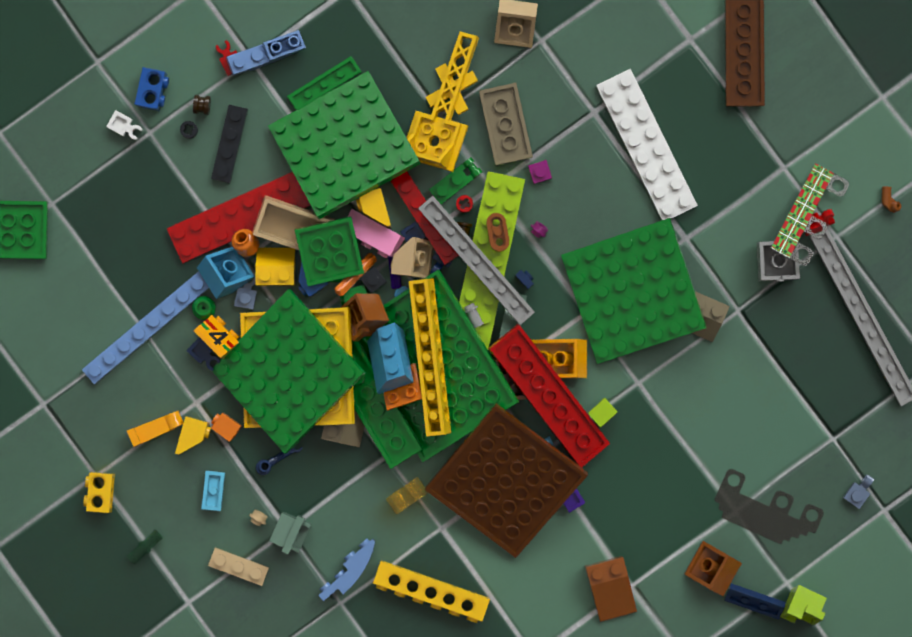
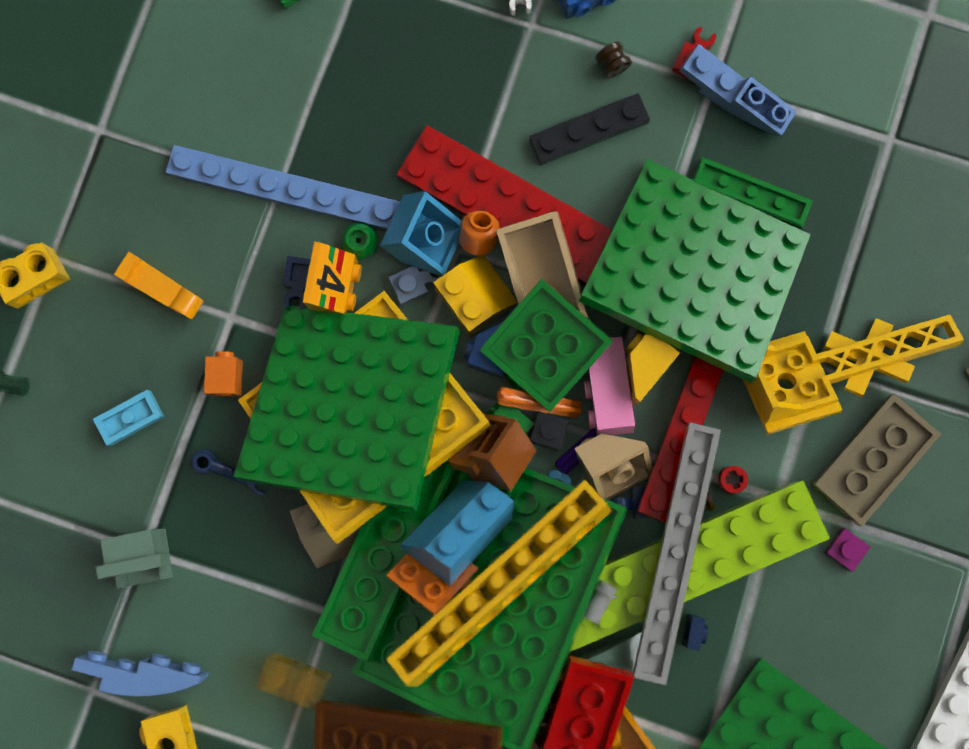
camera: 55 degrees right, 5 degrees down
yellow slope [175,416,211,455] -> none
black bush [180,121,198,139] -> none
tan plate [208,547,269,586] -> none
tan plate [249,509,268,526] -> none
dark blue plate [400,221,427,242] -> none
green plate [429,157,483,205] -> none
dark orange plate [486,213,509,252] -> none
magenta plate [531,221,548,238] -> none

